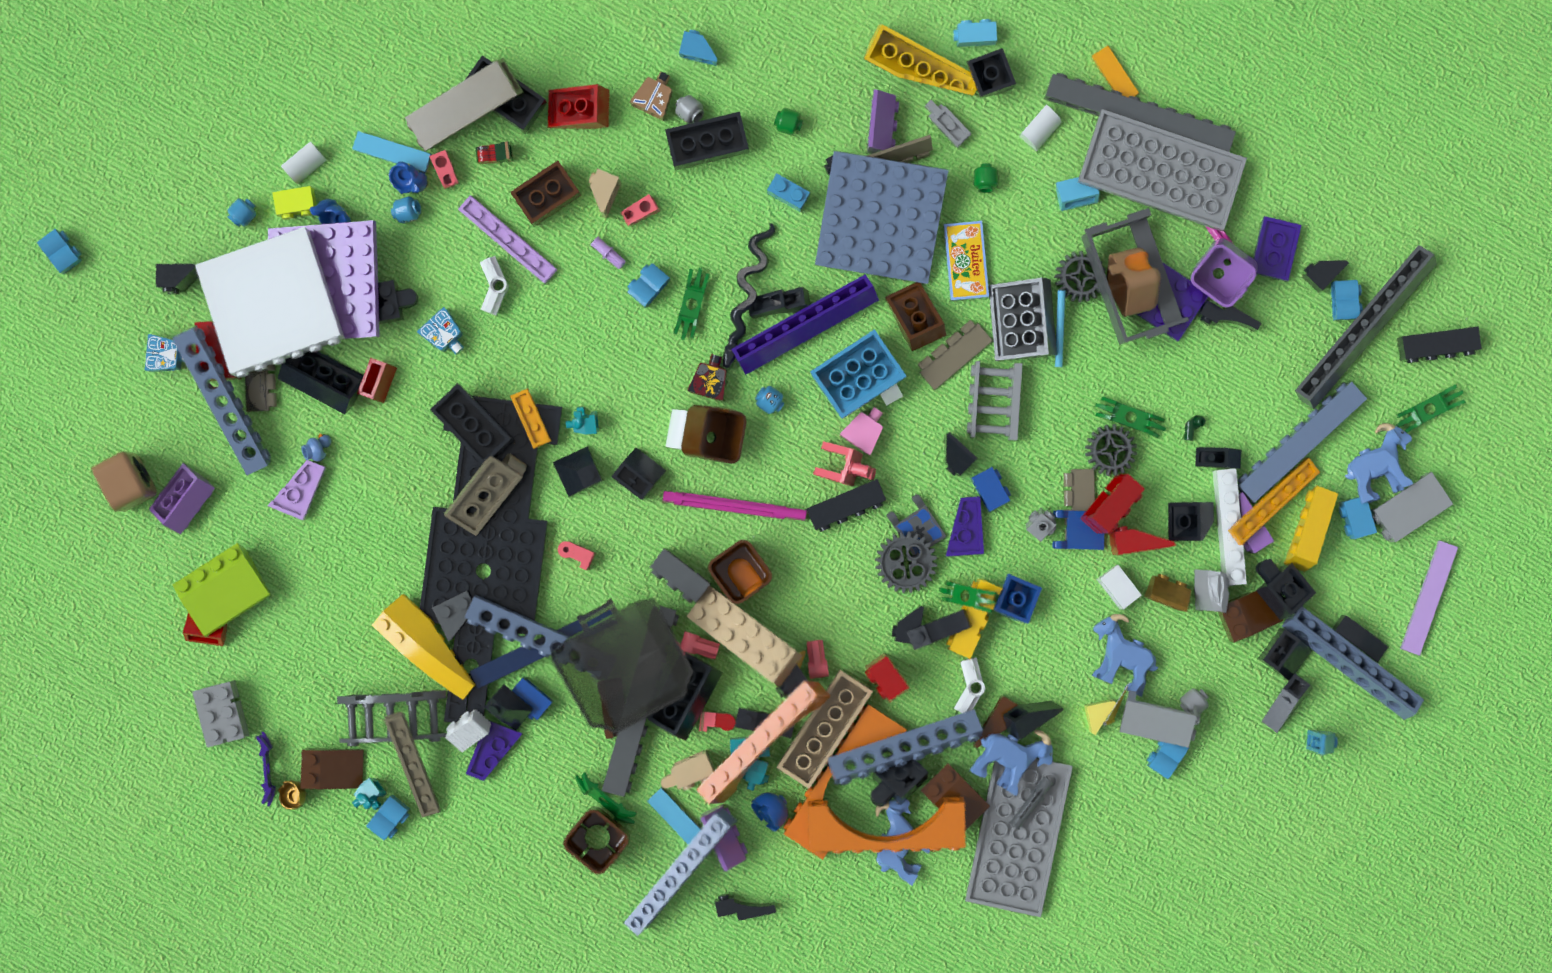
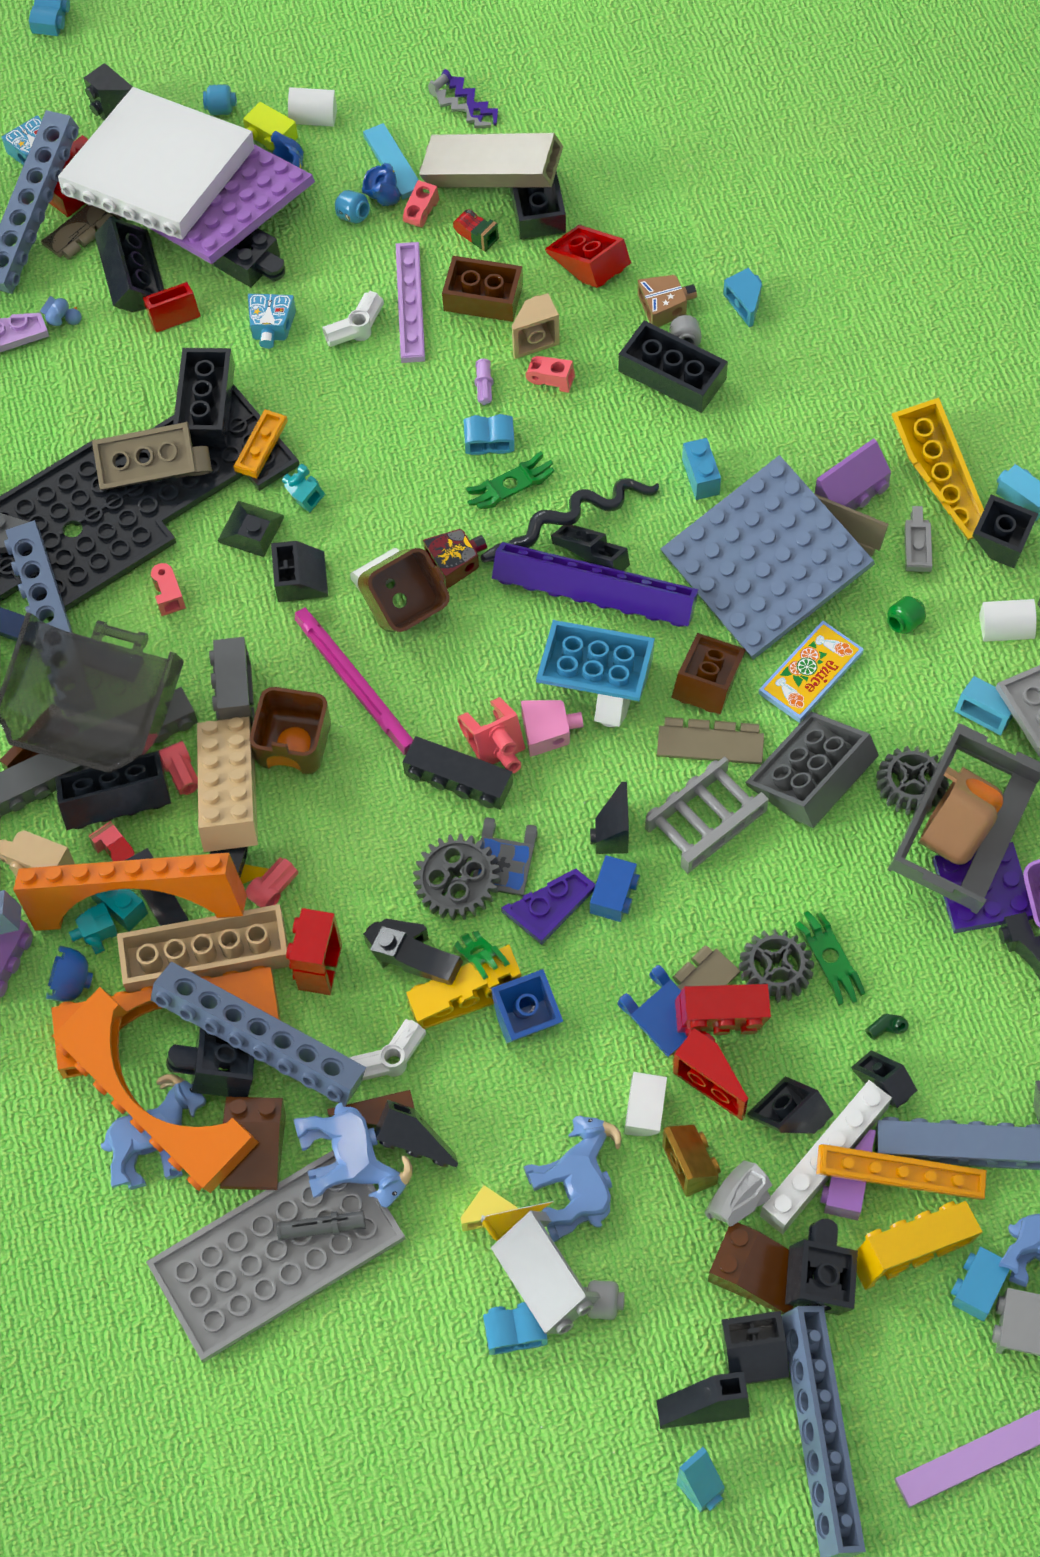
camera: 50 degrees right, 25 degrees down
dark azure head [755,386,784,414] -> none
green head [774,108,803,136] -> none
light grey brick [1026,508,1056,542] -> none
medium azure bar [1055,290,1066,367] -> none
black slope [1332,615,1388,663] -> none
none -> piece [428,69,498,128]

